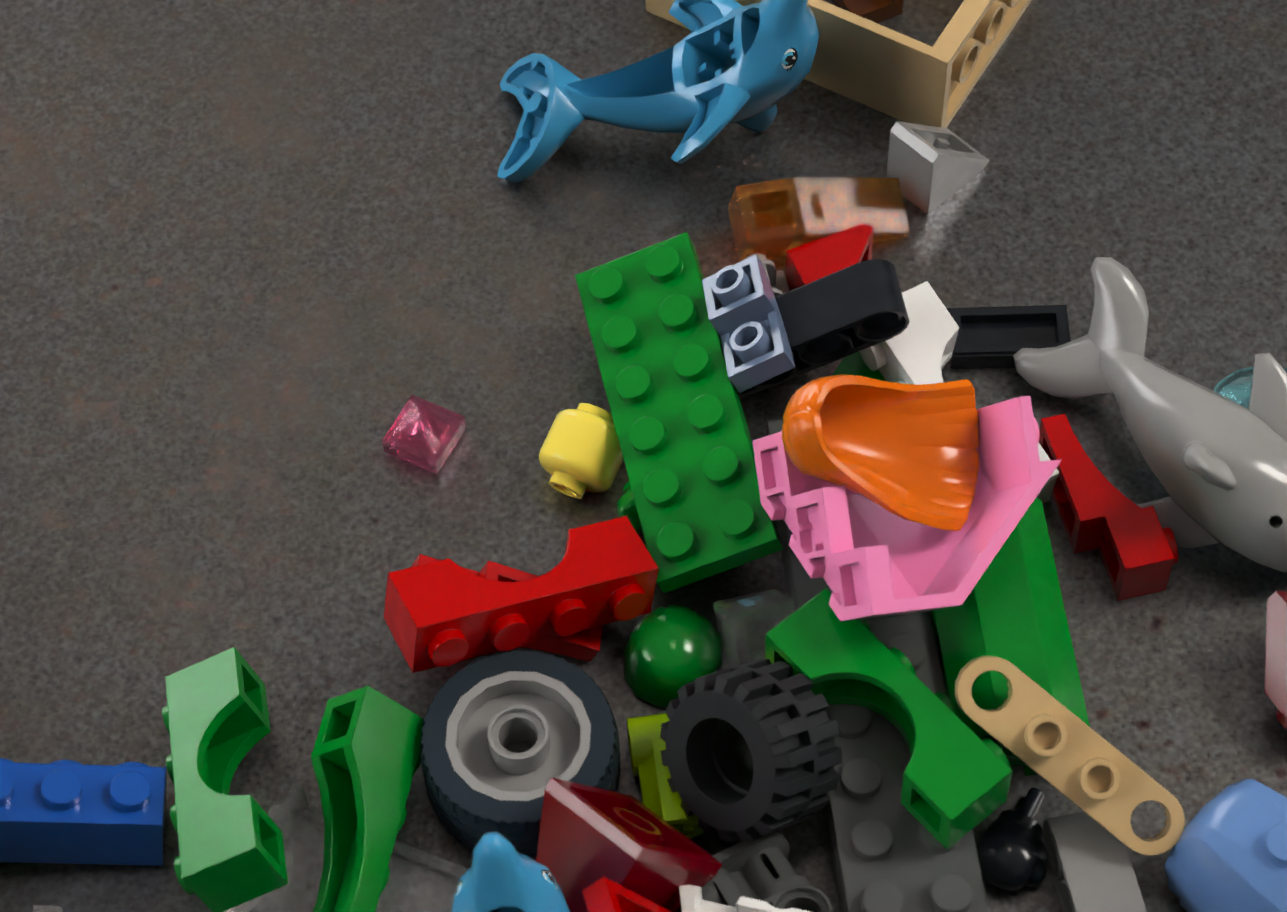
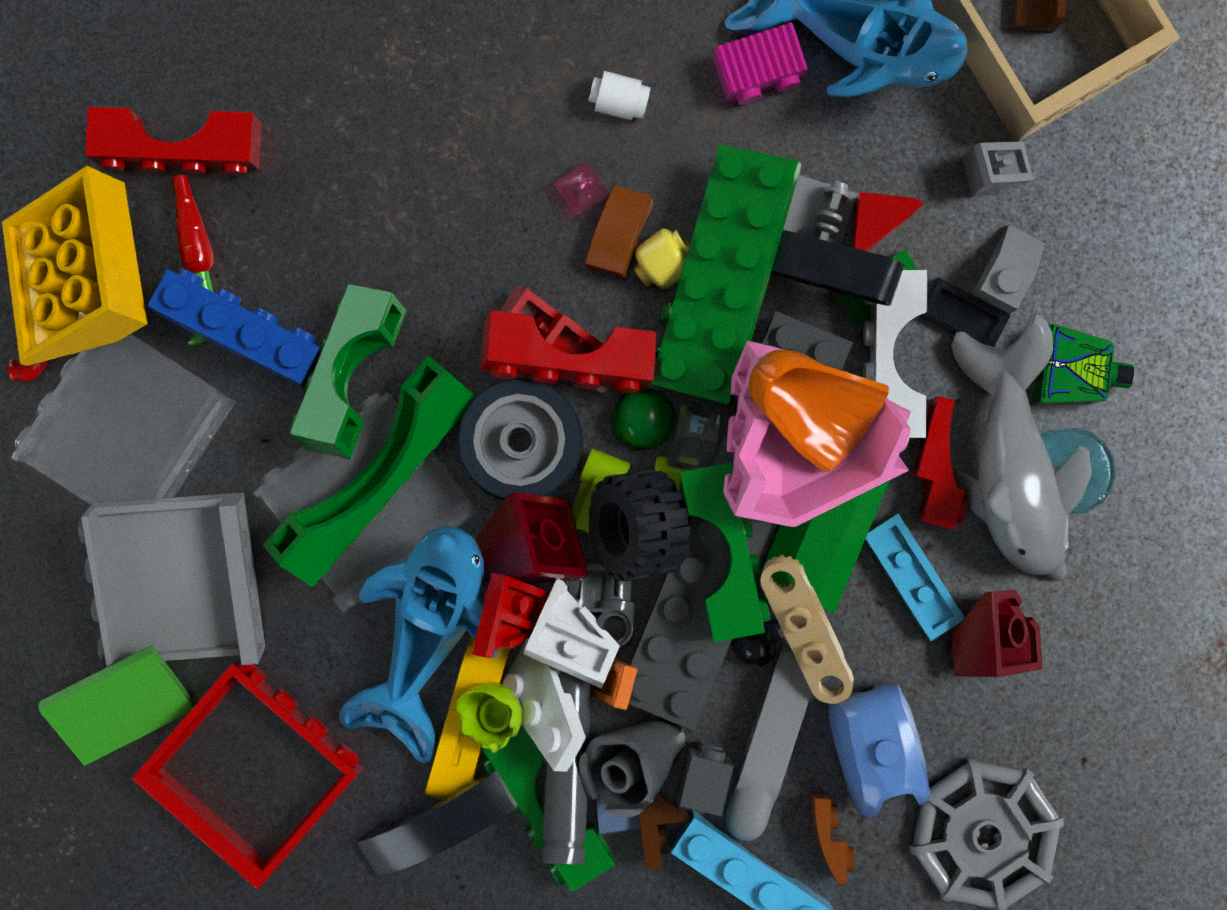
camera: 30 degrees right, 30 degrees up
sand blue slope [702,254,795,393] -> none
clear orange slope [727,177,910,262] -> none
none -> dark orange slope [585,185,653,279]
none -> white brick [588,71,651,121]
none -> dark pink brick [713,23,808,105]
none -> medium azure plate [865,514,965,641]
none -> light grey slope [971,224,1045,314]
none -> torso [1031,324,1134,406]

